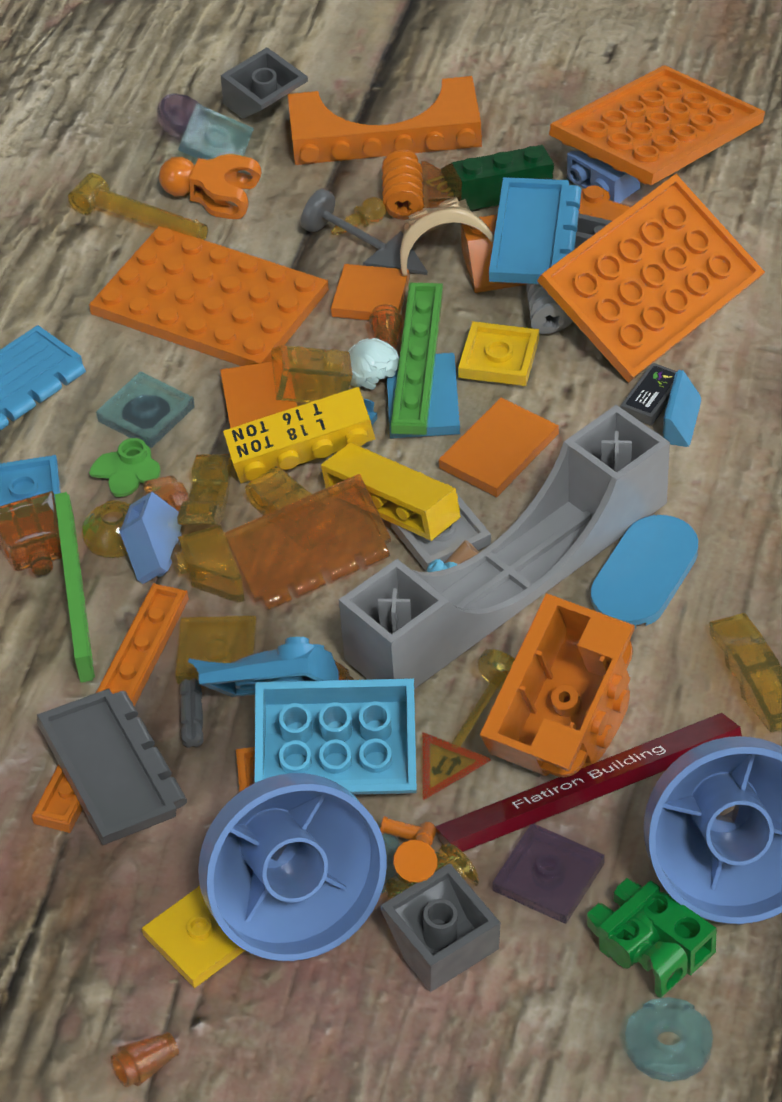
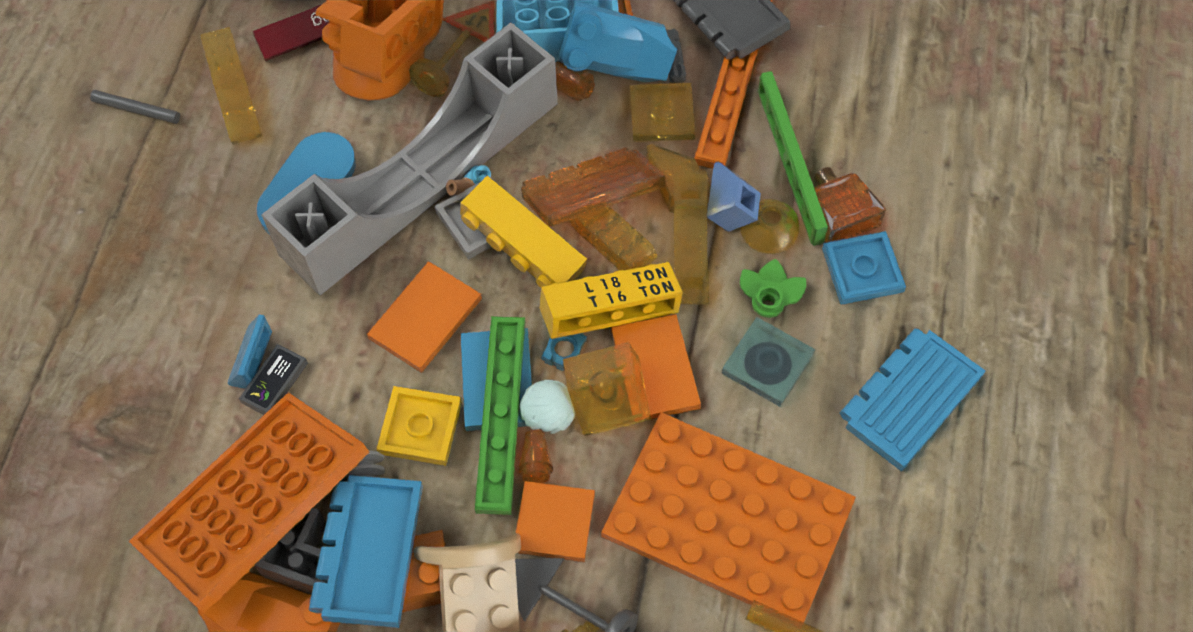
camera: 175 degrees right, 15 degrees up
clear orange piece [144,475,191,515] -> none

